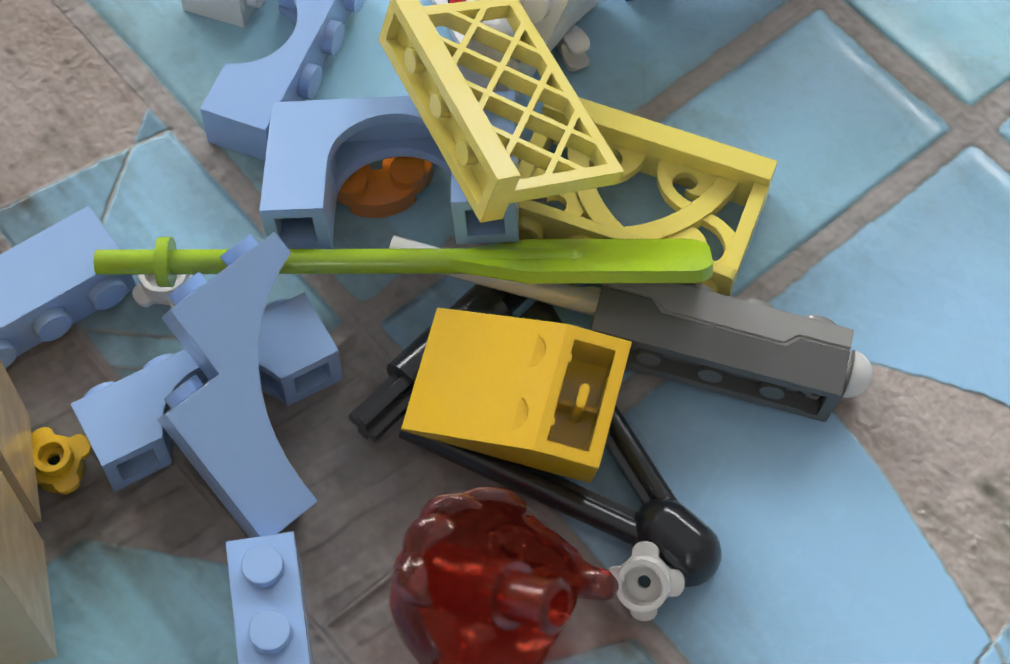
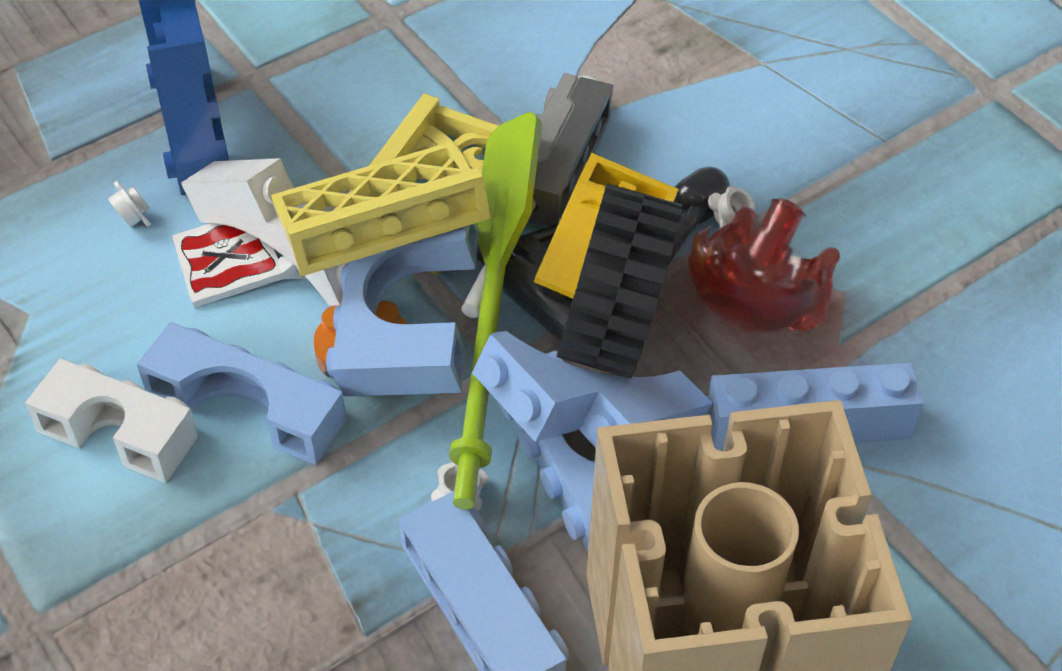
camera: 85 degrees left, 10 degrees down
none -> black tyre [556,183,682,379]

